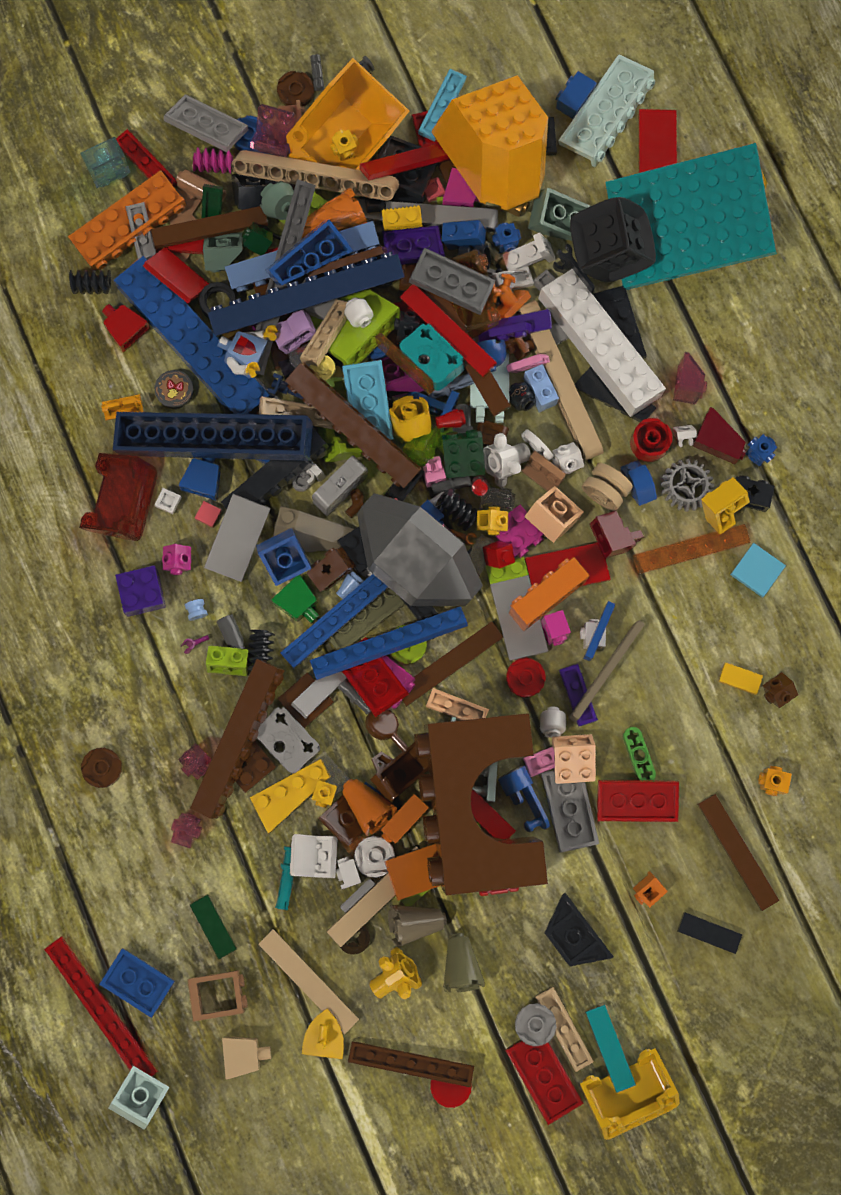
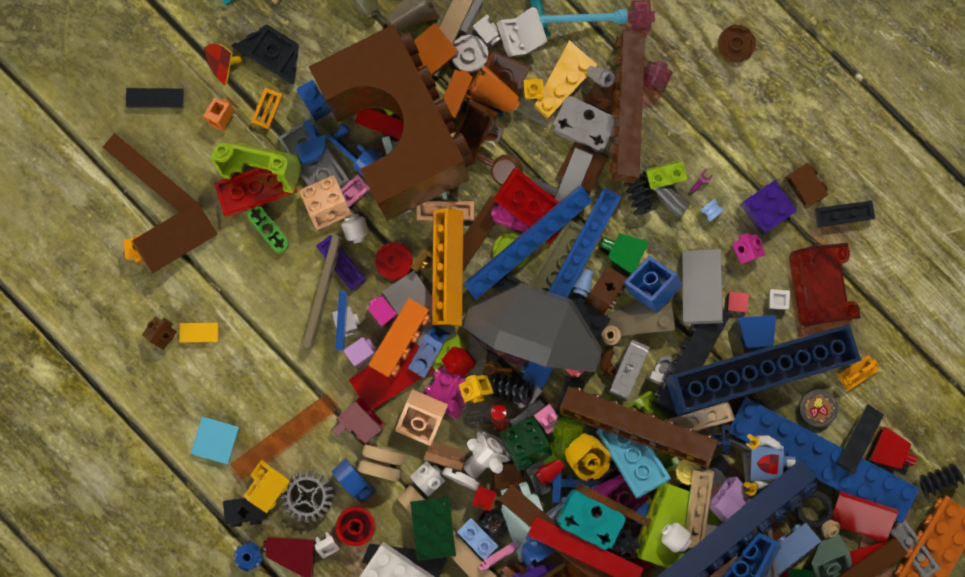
camera: 165 degrees right, 5 degrees up
none -> reddish brown tile [131,201,217,274]
none -> shield [204,43,242,86]
none -> lime windscreen [211,143,302,193]
none -> light orange tile [251,88,283,130]
none -> blue torso [296,79,331,122]
none -> blue brick [296,120,327,167]
none -> lavender brick [343,337,376,368]
none -> blue bracket [408,325,450,378]
none -> dark green plate [410,497,456,561]
none -> pearl gold bracket [411,248,433,273]
none -> light orange brick [432,208,463,327]
none -> red brick [472,485,497,511]
none -> medium azure piece [539,9,628,24]
none -> light grey cone [586,66,615,87]
none -> tan plate [602,326,621,345]
none -> reddish brown brick [785,163,829,209]
none -> black plate [814,200,875,228]
none -> tan plate [821,520,840,538]
none -> black tile [835,404,884,474]

